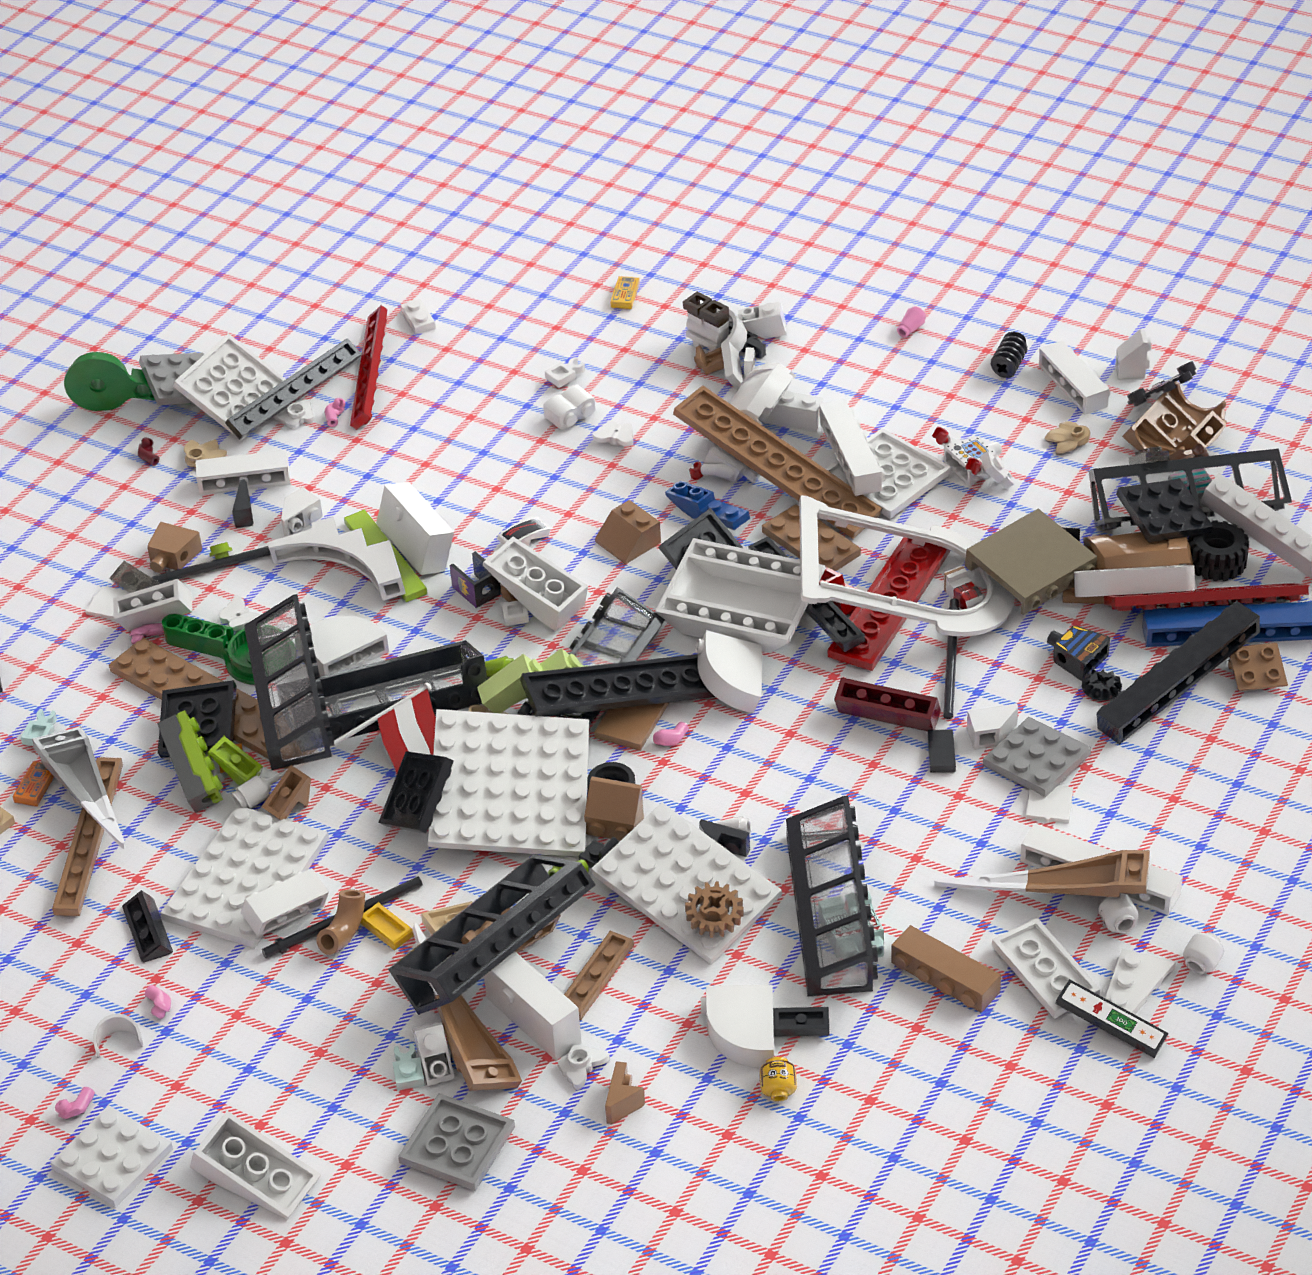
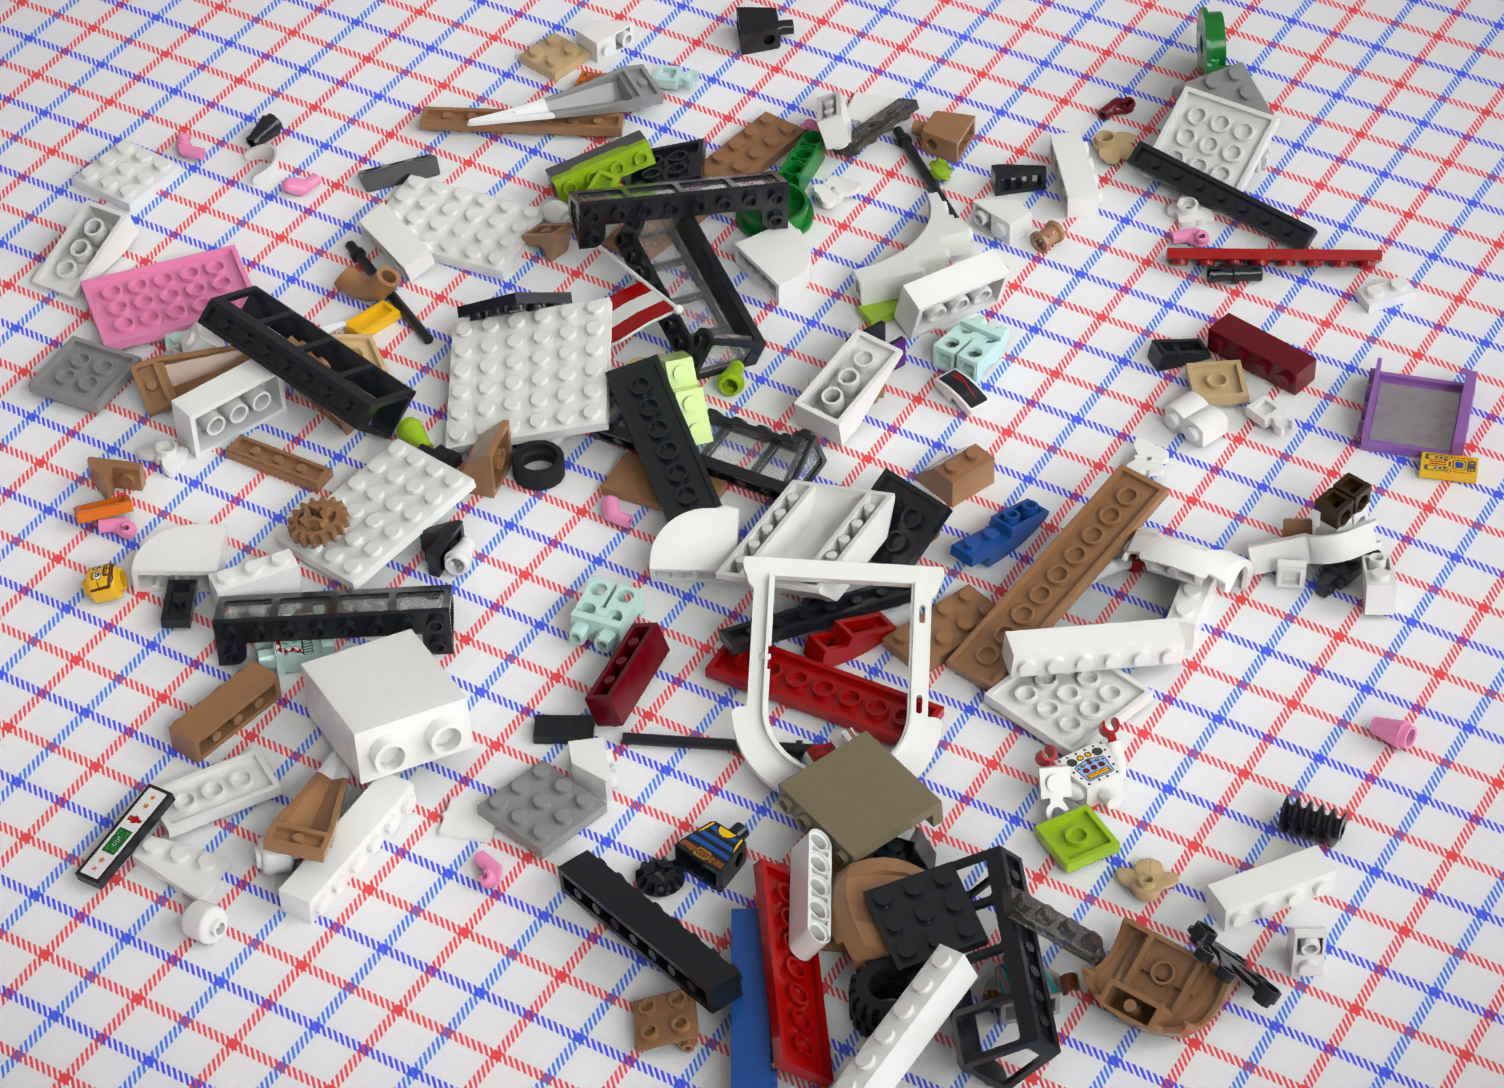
camera: 90 degrees right, 0 degrees up
none -> orange tile [73,495,134,524]
none -> bright pink plate [80,244,252,350]
none -> bright pink arm [98,517,137,539]
none -> white brick [208,548,303,607]
none -> black cone [246,113,283,148]
none -> white brick [301,629,473,784]
none -> bright pink arm [473,850,503,889]
none -> light aqua hips [569,576,645,653]
none -> light aqua hips [933,315,1009,384]
none -> medium nougat bush [1030,220,1065,253]
none -> lime plate [1034,804,1120,874]
none -> black slope [1147,338,1211,371]
none -> tan plate [1185,359,1249,406]
none -> black pin [1206,263,1263,284]
none -> dark red brick [1207,313,1317,395]
none -> panel [1357,358,1478,459]

